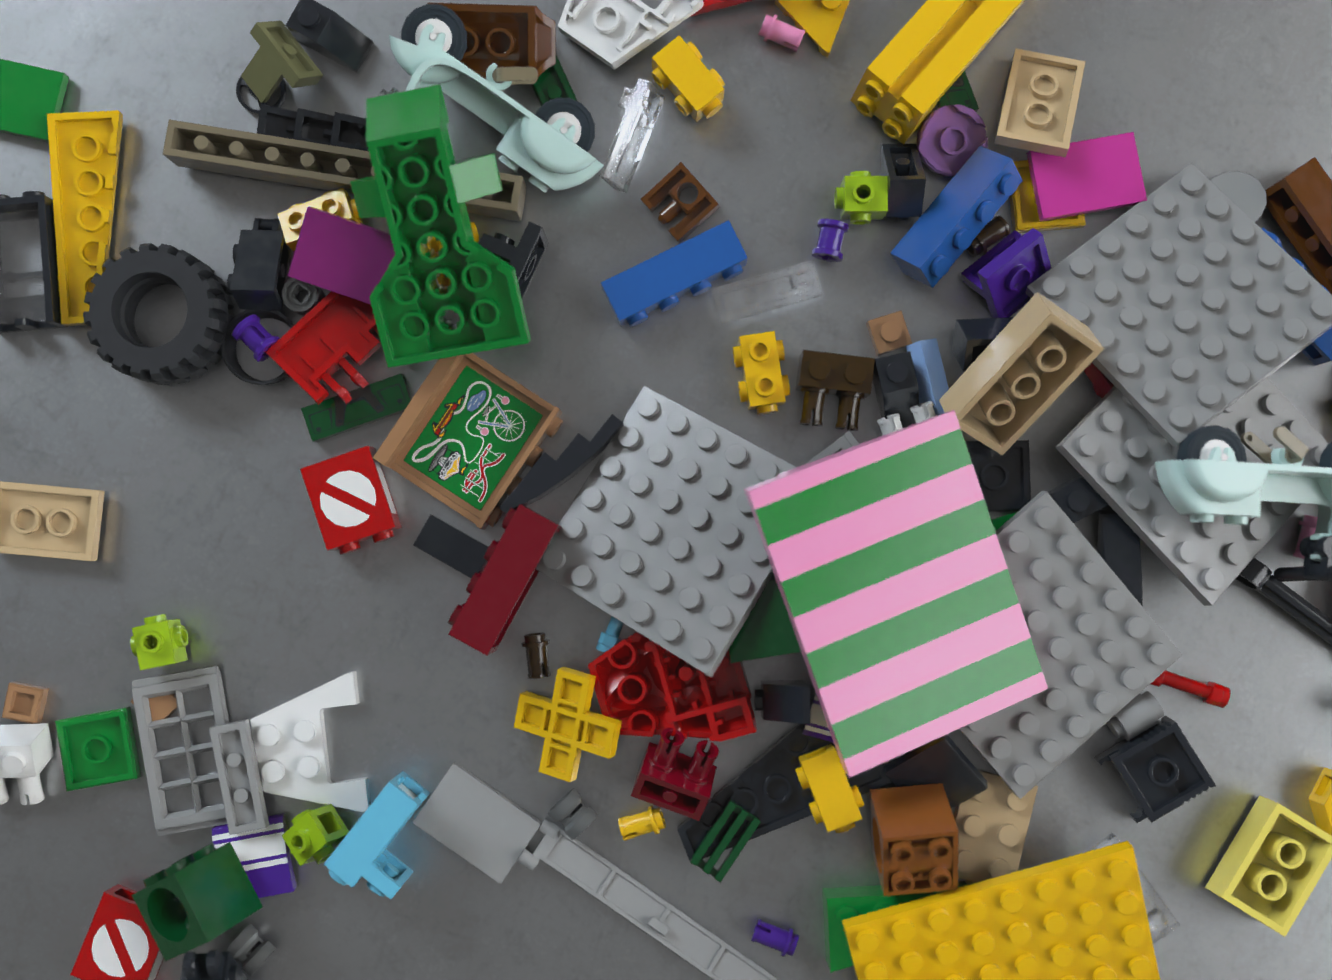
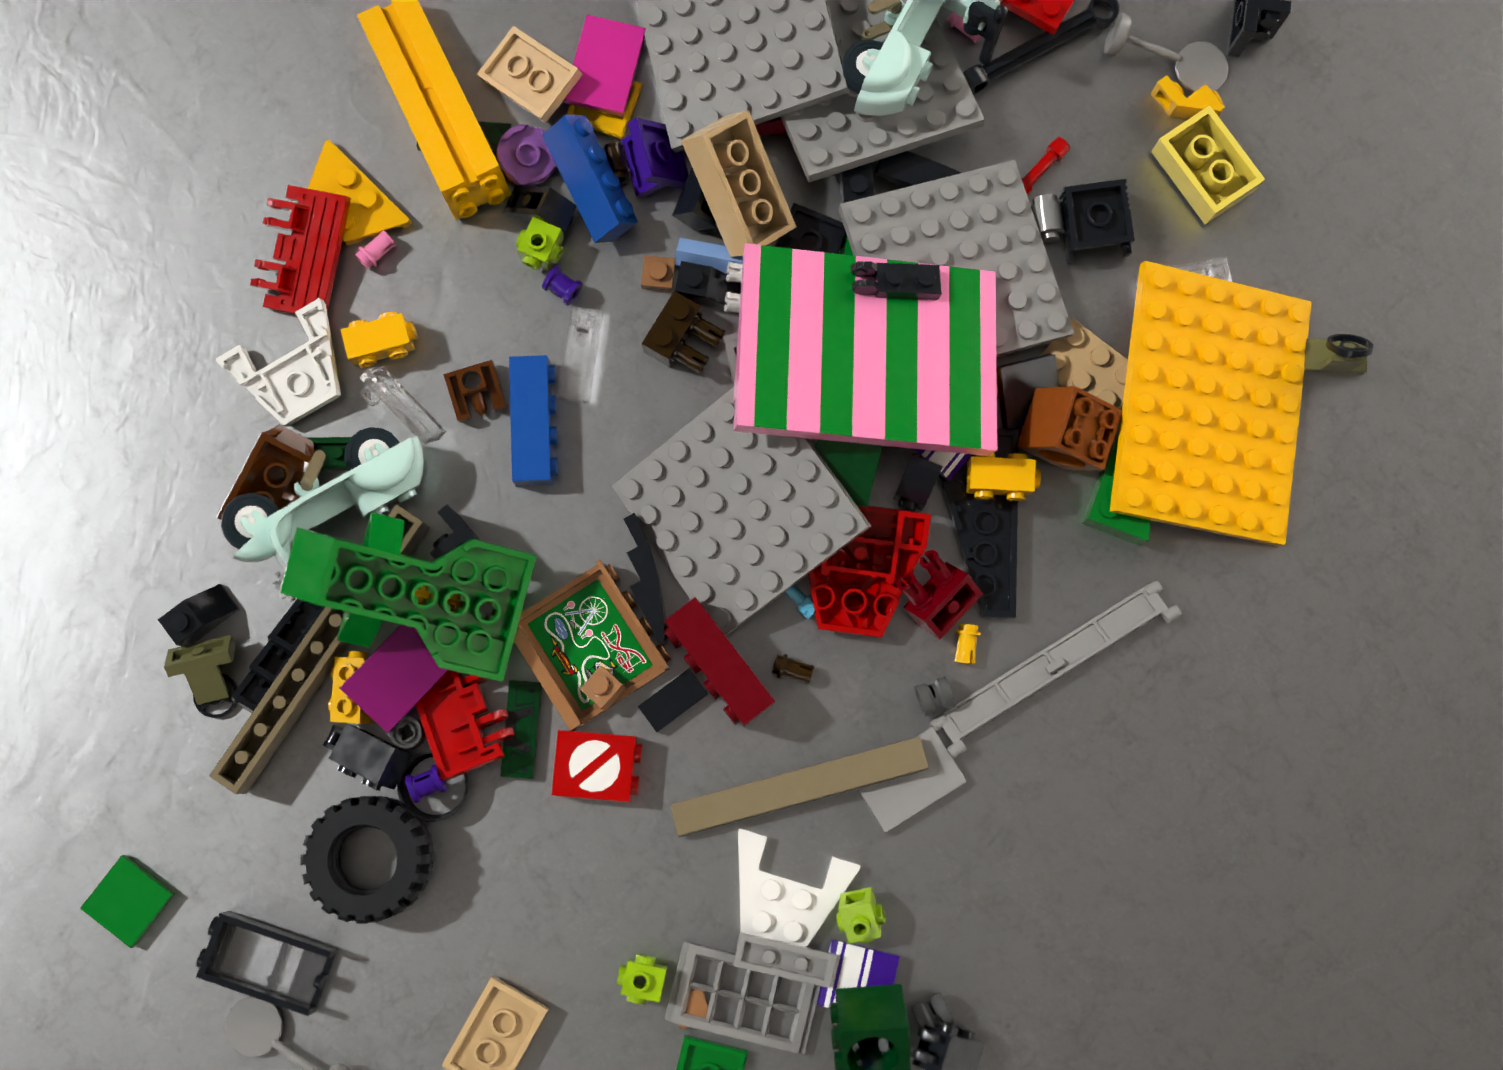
camera: 70 degrees left, 5 degrees down
yellow wing [47,110,123,326] -> none
medium azure brick [323,771,430,899] -> none
yellow plate [514,667,622,783] -> none
dark green tile [690,799,761,883] -> none
yellow brick [732,331,790,415] -> none
dark purple pin [751,919,799,957] -> none
none -> medium nougat plate [580,665,626,712]
none -> dark tan tile [670,737,929,837]
none -> black hinge [851,261,942,300]

